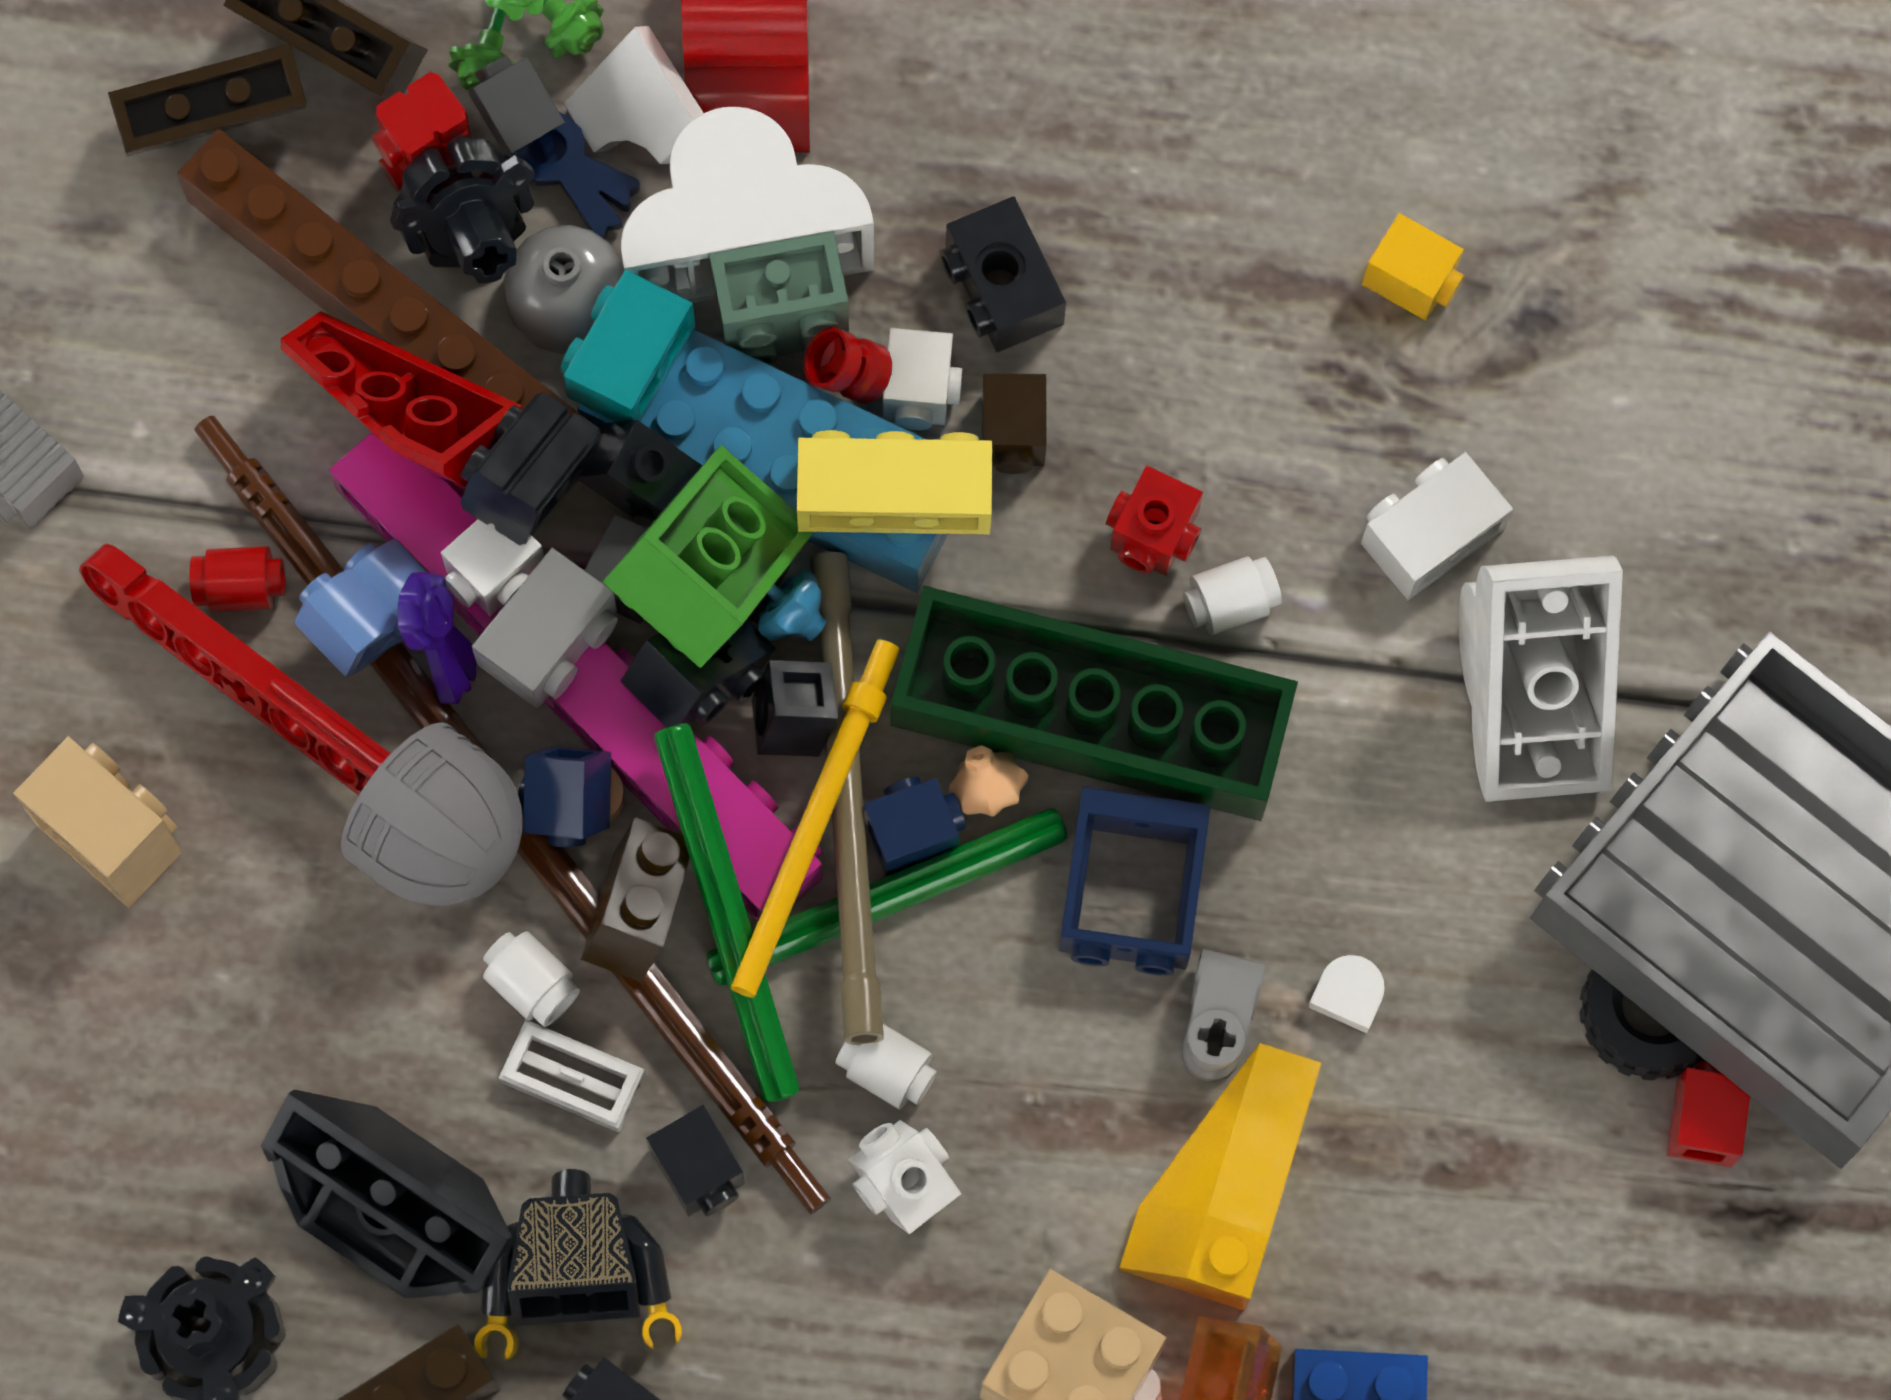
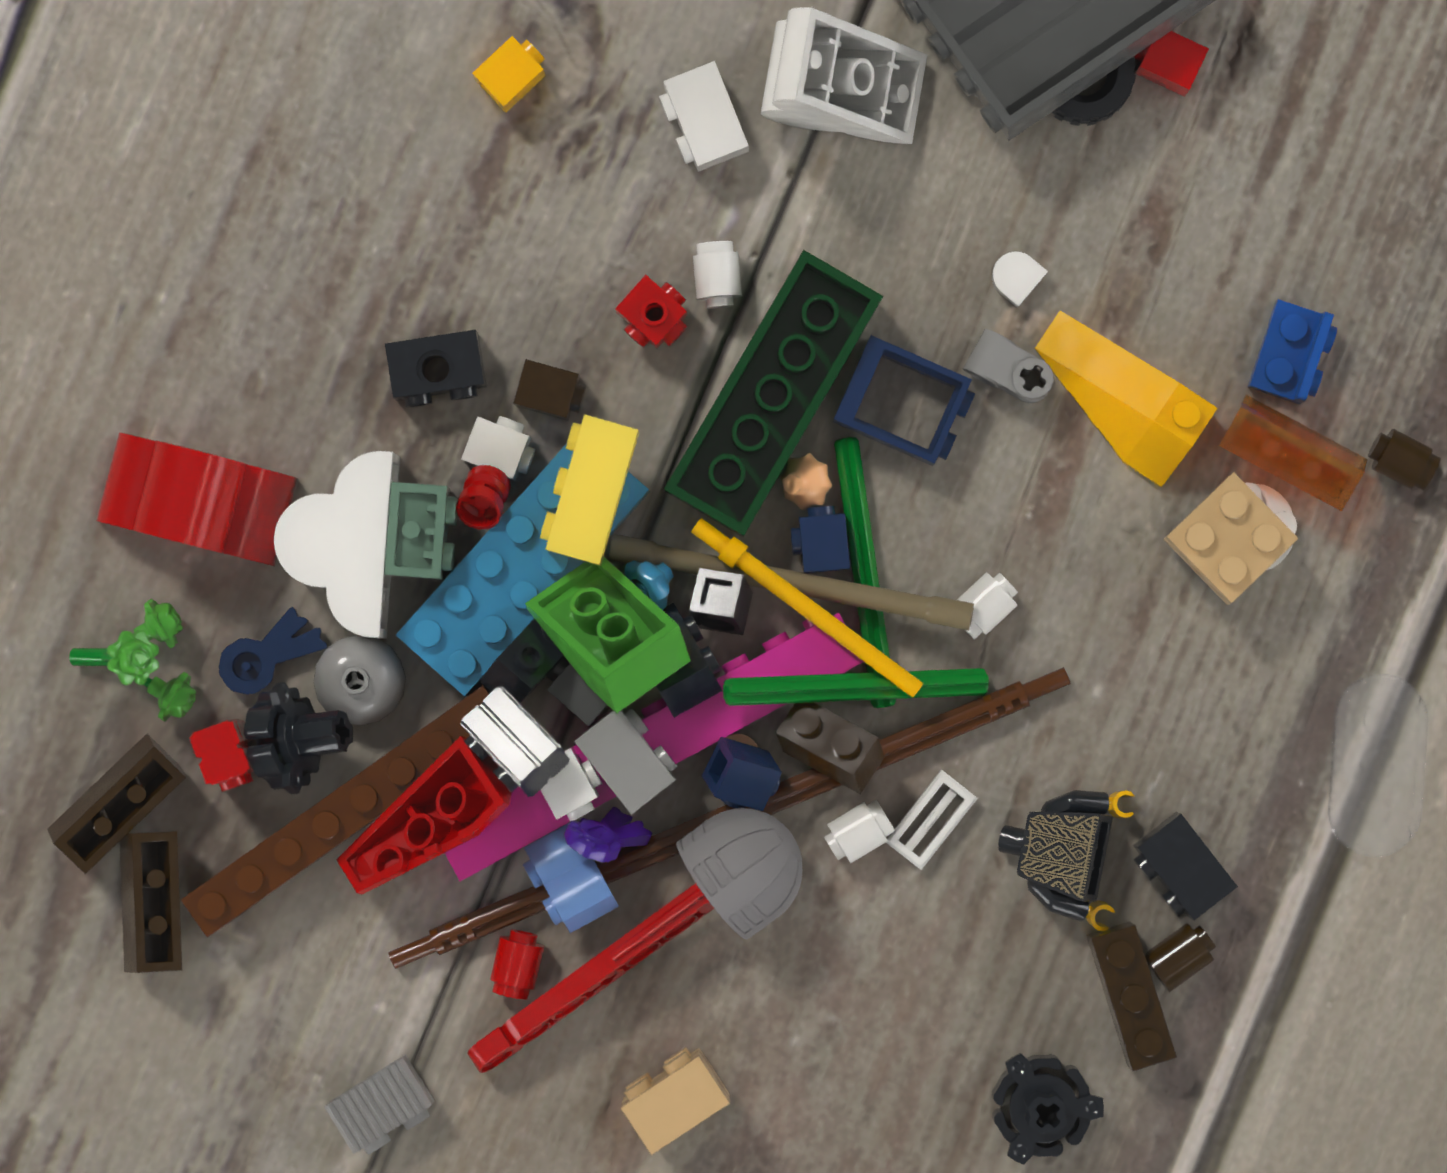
camera: 70 degrees left, 15 degrees up
black wedge [261,1089,512,1299] -> none
dark grey brick [468,54,565,155] -> none
teal brick [560,269,695,422] -> none
white tile [564,26,704,164] -> none
black brick [646,1105,745,1217] -> none
white brick [848,1120,961,1234] -> none

